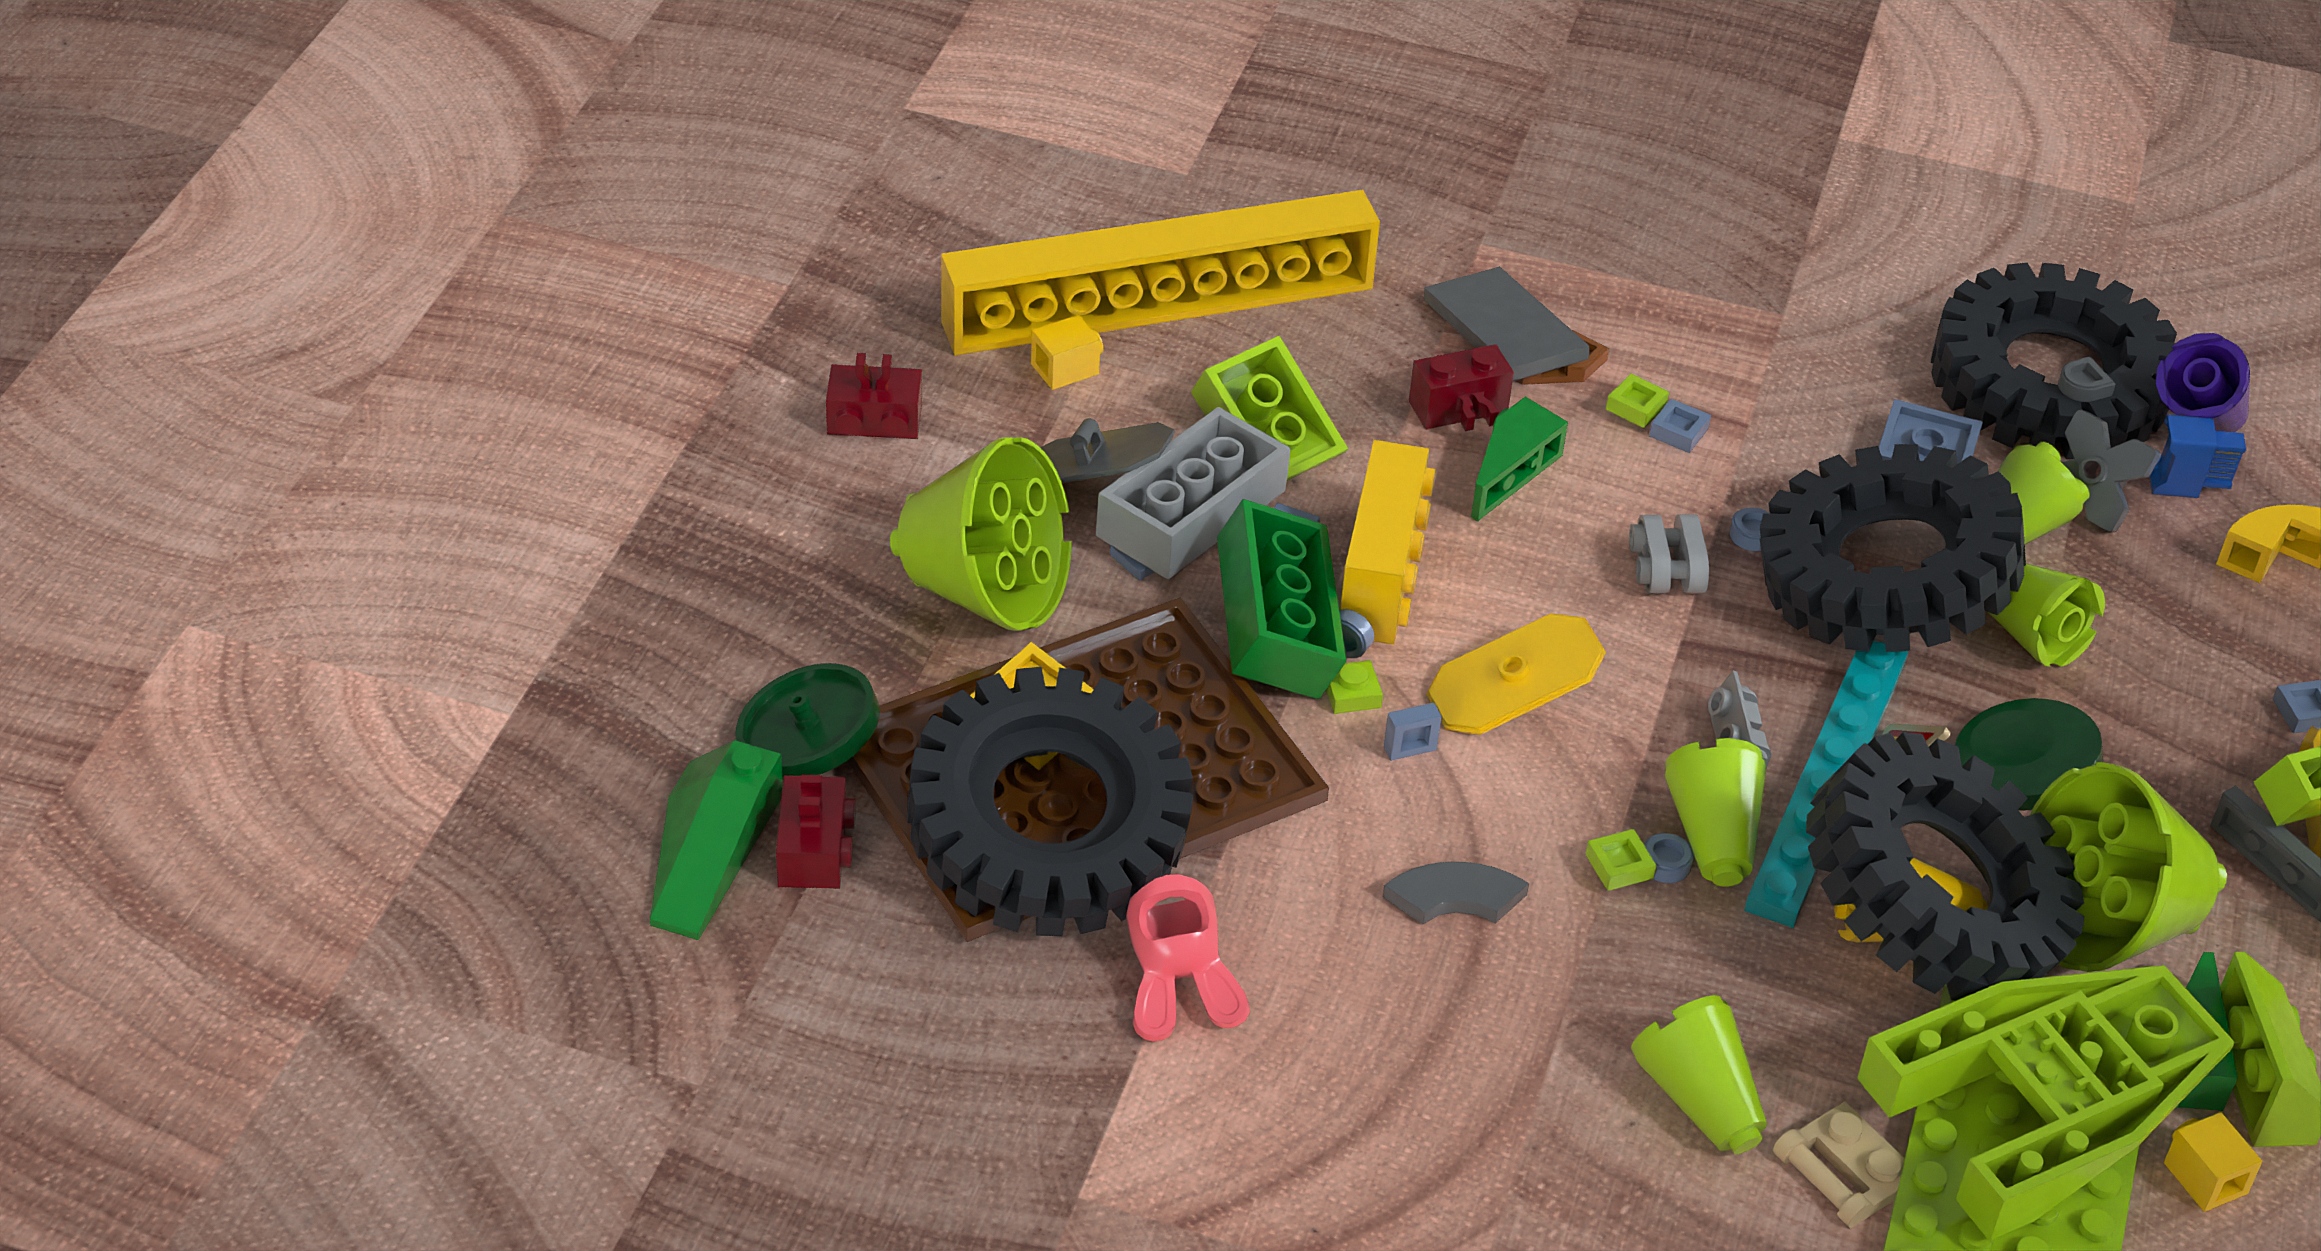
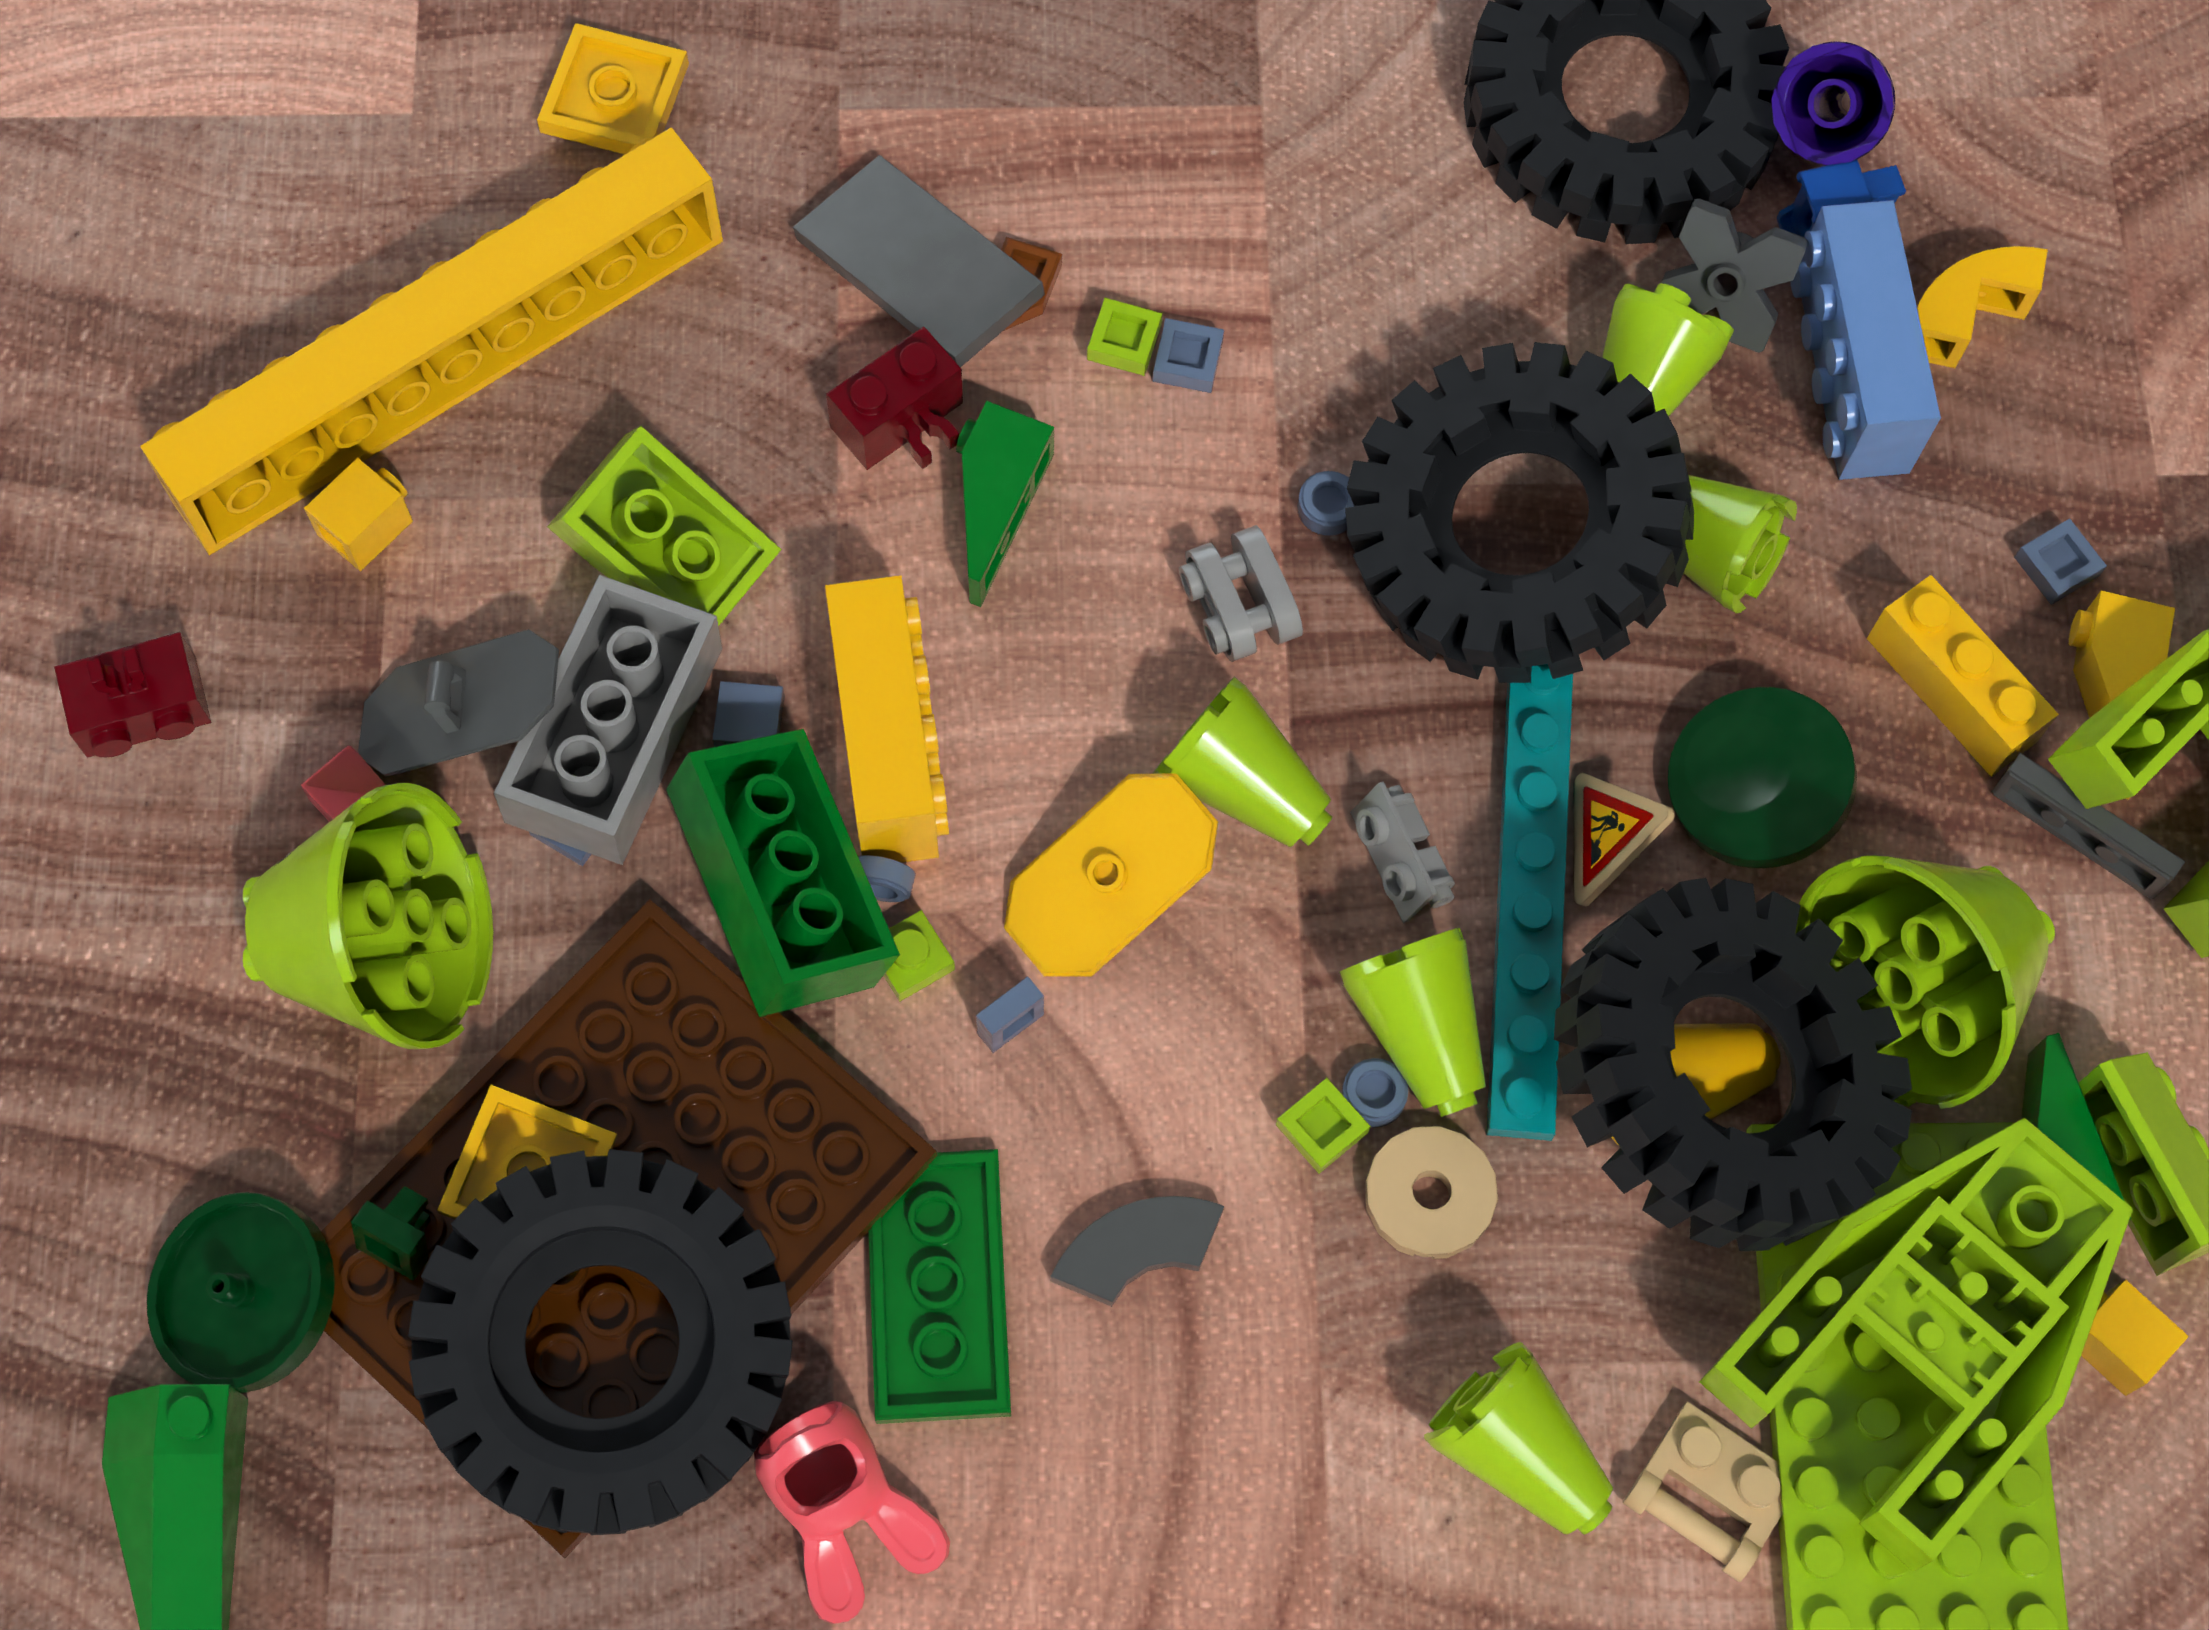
camera: 20 degrees left, 25 degrees up
dark red brick [776,775,856,889] -> none
sand blue plate [1879,399,1983,464] -> none
dark grey tile [2058,357,2116,402] -> none
none -> dark green tile [351,1186,431,1281]
none -> yellow plate [537,23,689,154]
none -> green tile [869,1149,1011,1424]
none -> lime cone [1153,676,1333,847]
none -> tan tile [1365,1126,1498,1259]
none -> medium blue brick [1791,200,1941,480]
none -> yellow brick [1866,575,2059,777]

